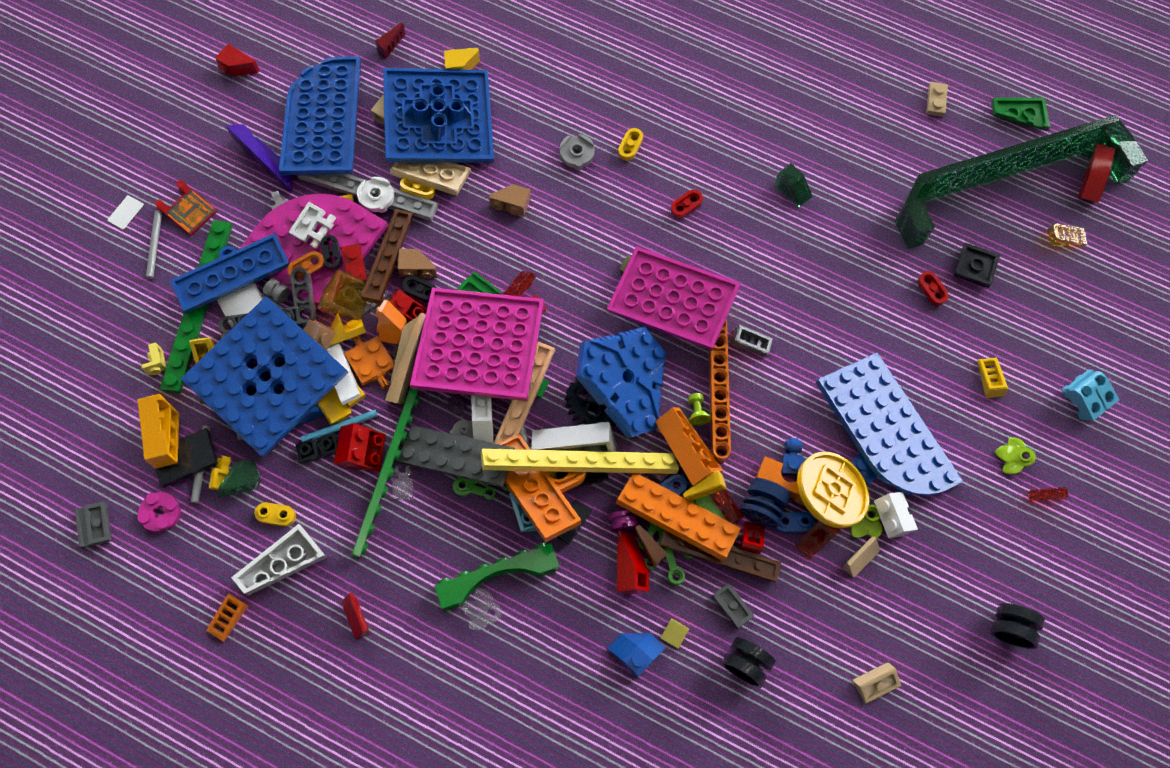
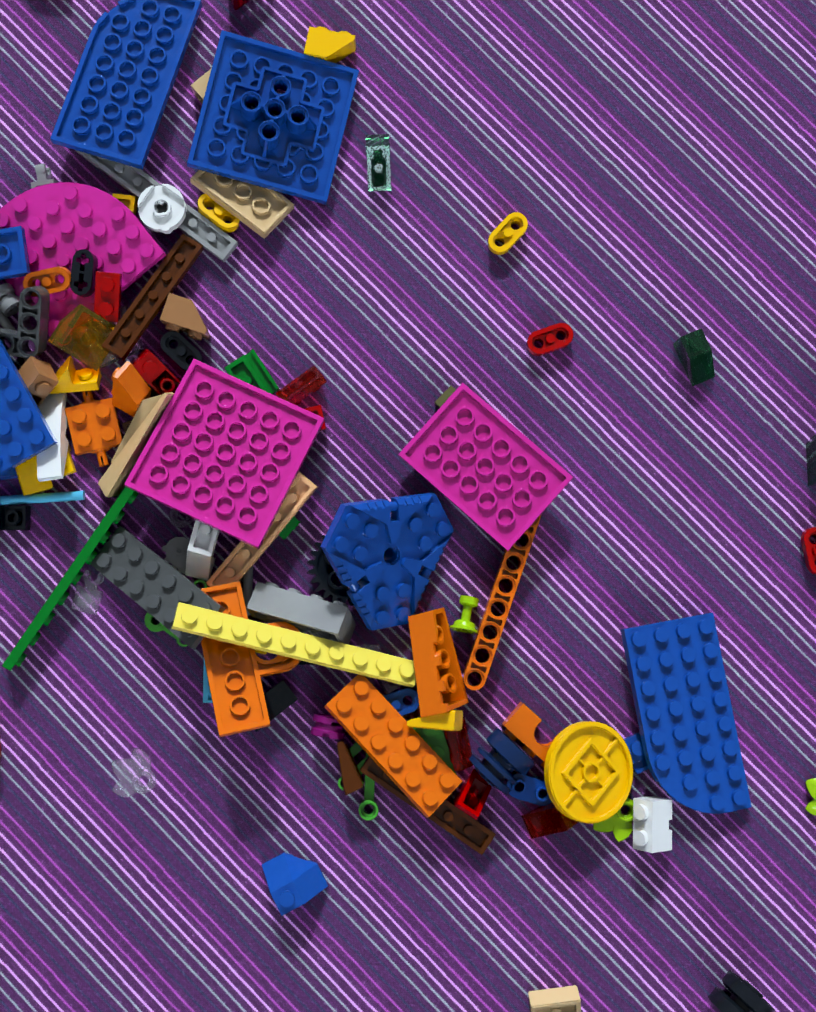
camera: 15 degrees right, 15 degrees up
dark purple wedge [226,124,293,193] -> none
white plate [289,202,336,249] -> none
red slope [334,423,386,472] -> none
green arch [434,543,560,612] -> none
medium nougat slope [489,184,531,216] -> none
light grey plate [560,134,595,170] -> none
red slope [617,531,649,595] -> none
light yellow slope [660,619,689,649] -> none
dark grey plate [712,583,754,629] -> none
black wheel [721,637,776,688] -> none
dark grey slope [730,324,773,356] -> none
blue plate [782,438,803,476] -> none
tan slope [843,536,880,577] -> none
none -> slope [366,134,391,191]

